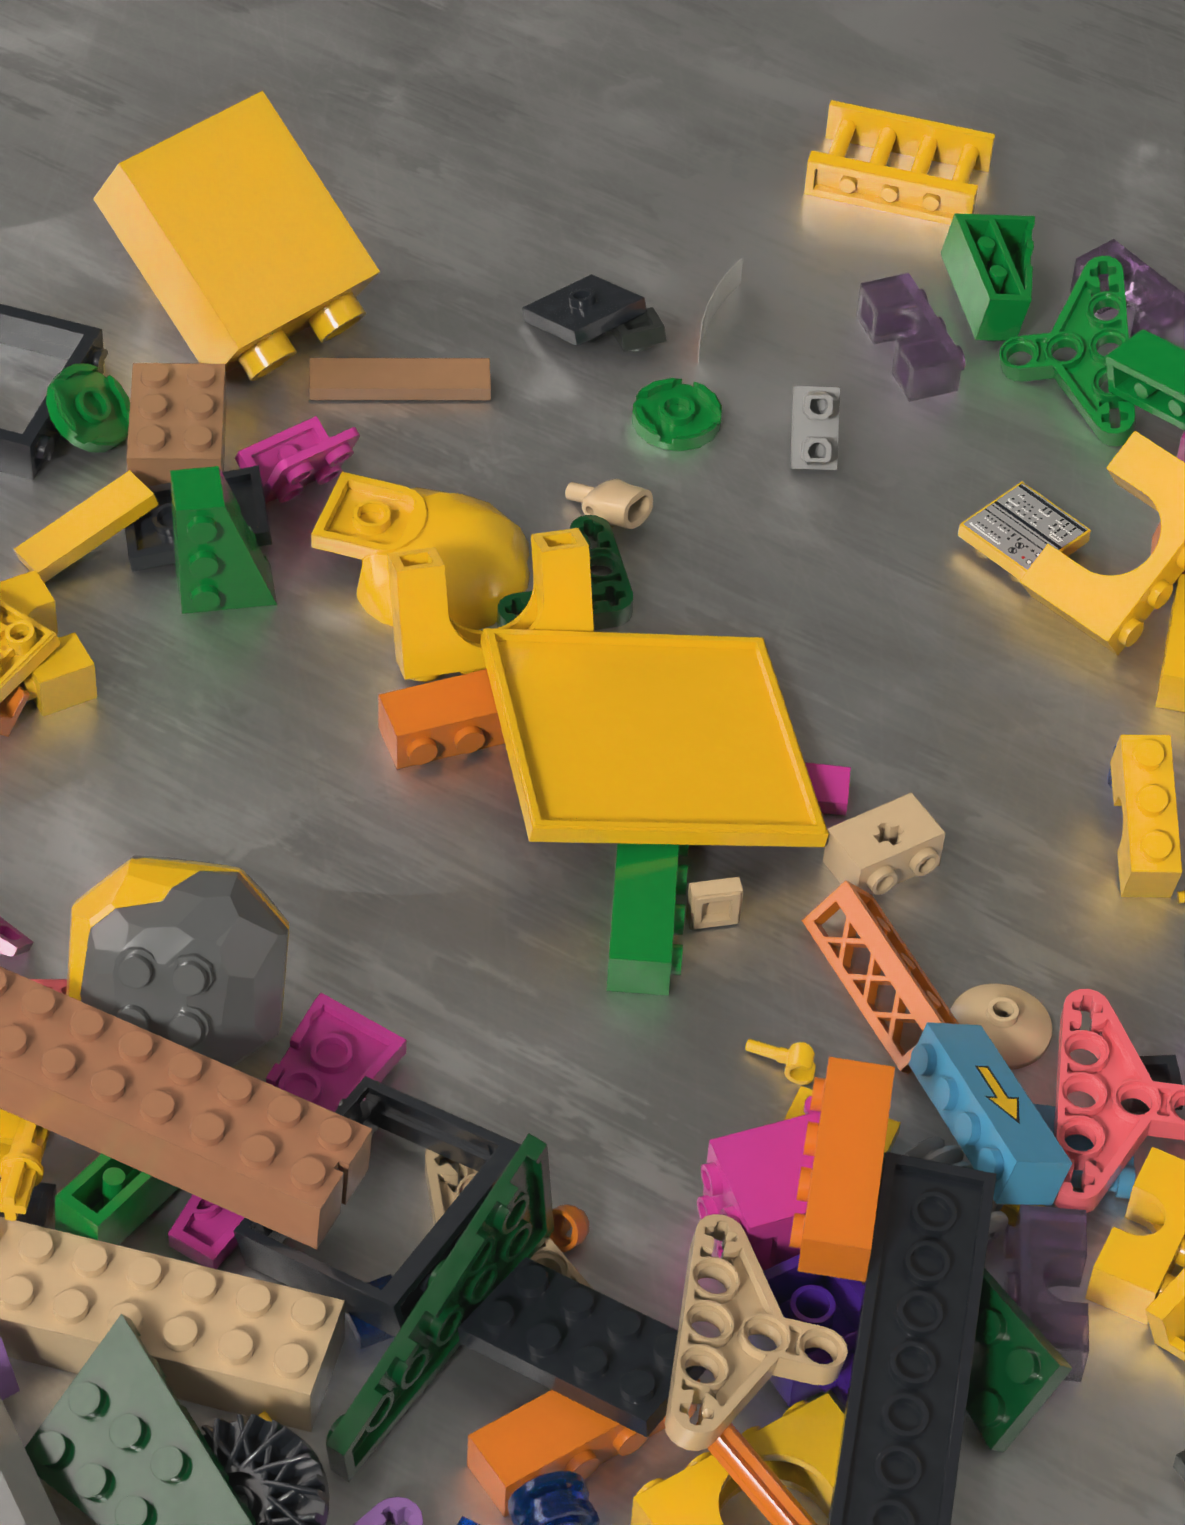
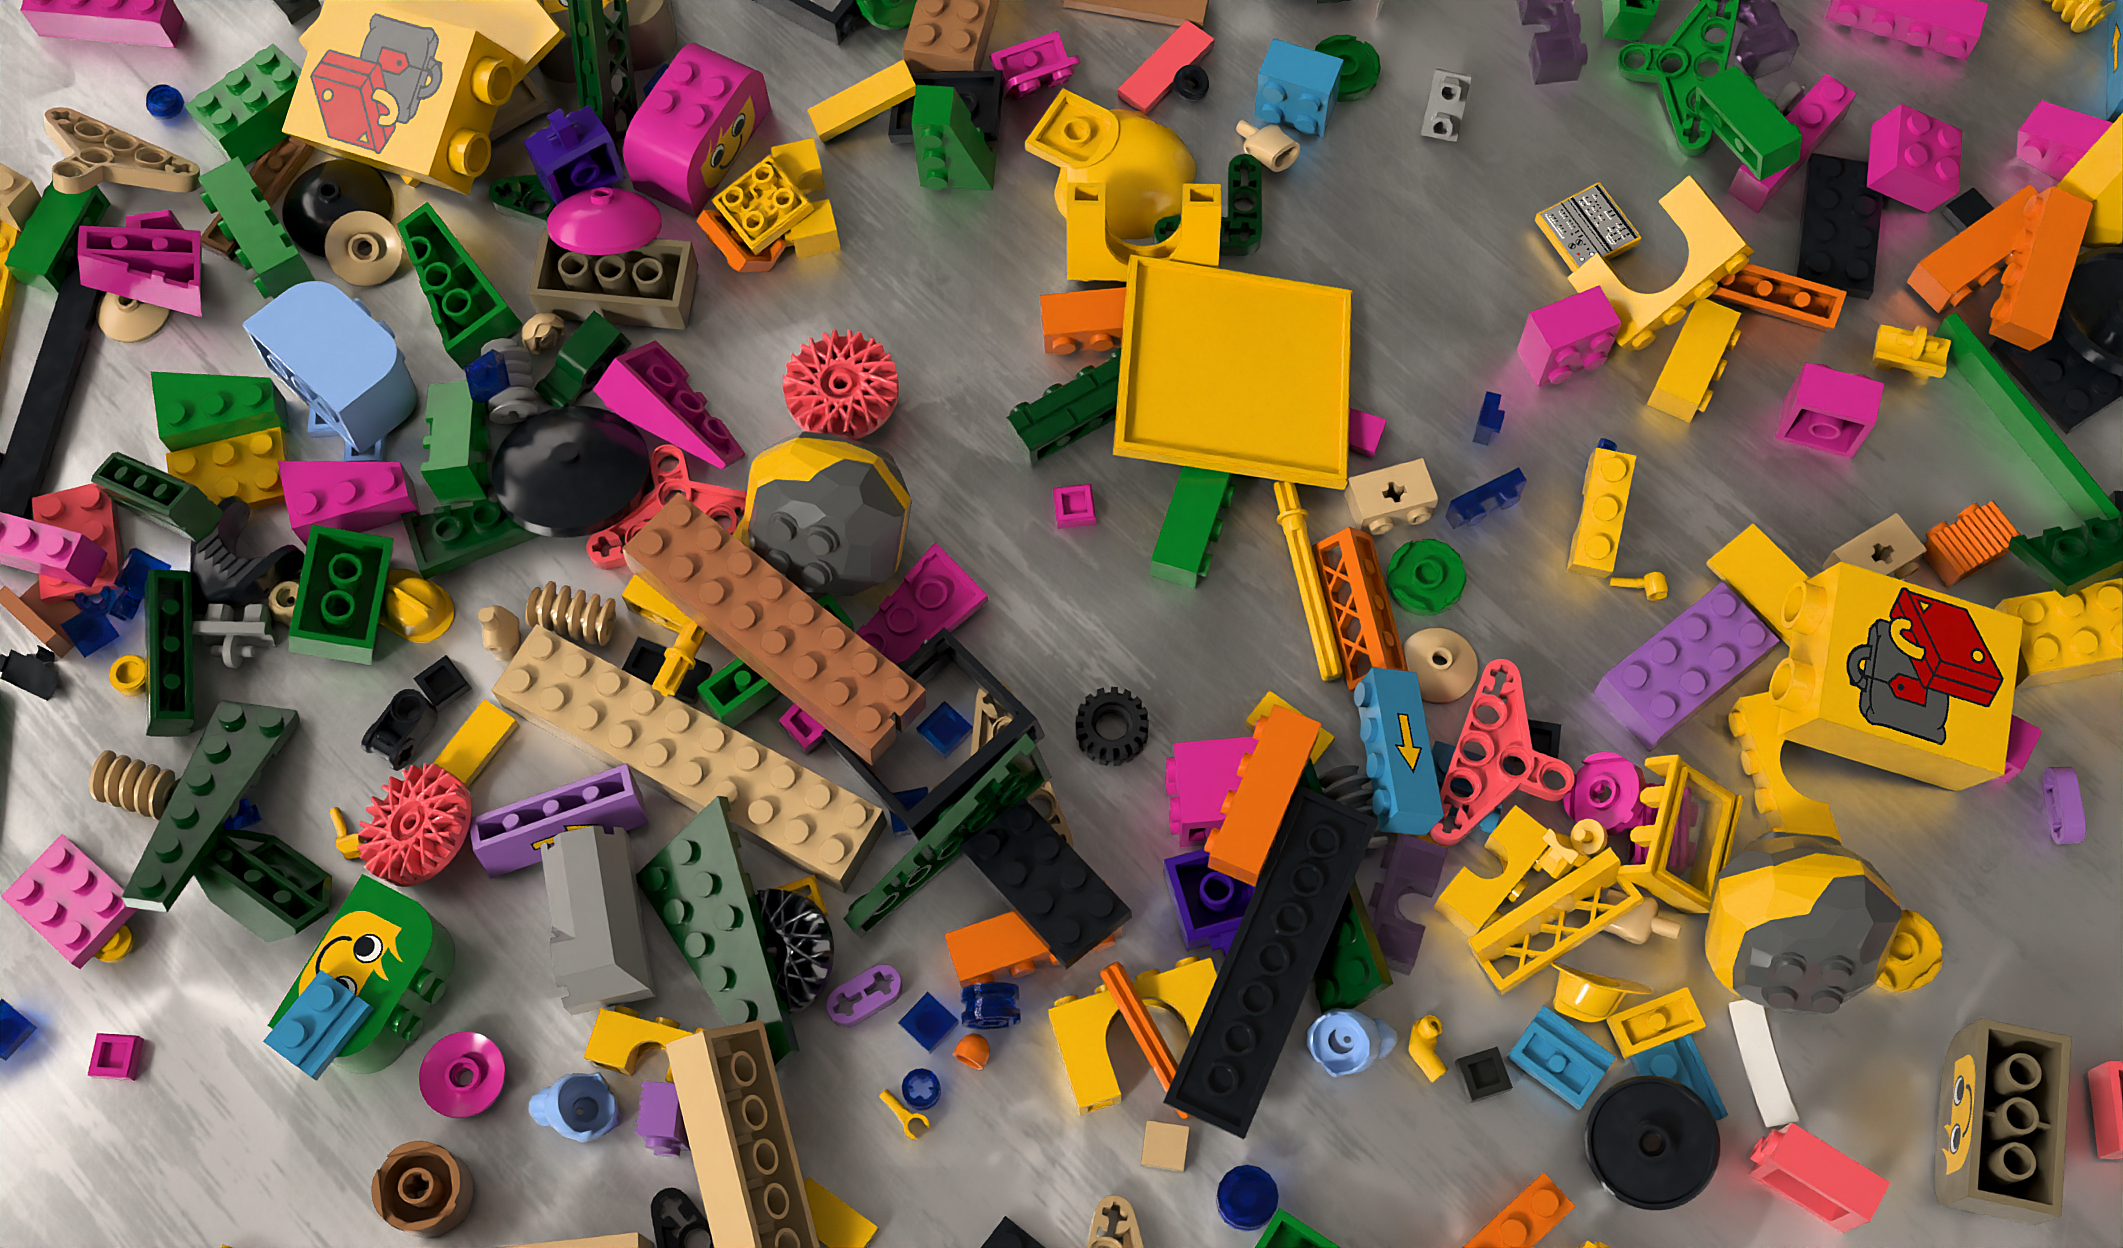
camera: 20 degrees right, 20 degrees up
orange hinge [549,1204,589,1252] -> none
tan beam [665,1214,848,1451] -> none
tan tile [686,877,743,929] -> none
yellow hand [745,1038,816,1085] -> none
none -> coral wheel [782,330,899,439]
none -> clear blue tile [916,700,973,759]
none -> dark green brick [1006,348,1121,466]
none -> dark pink tile [1053,484,1096,529]
none -> black tyre [1075,687,1149,766]
none -> coral tile [1118,20,1215,115]
none -> black plate [1173,65,1209,102]
none -> dark azure brick [1254,38,1343,137]
none -> yellow axle [1273,481,1343,681]
none -> light blue piece [1305,1007,1398,1077]
none -> green tile [1386,539,1467,616]
none -> yellow arm [1408,1015,1449,1083]
none -> clear blue plate [1445,467,1527,530]
none -> clear blue plate [1472,391,1505,446]
none -> dark pink brick [1517,285,1621,387]

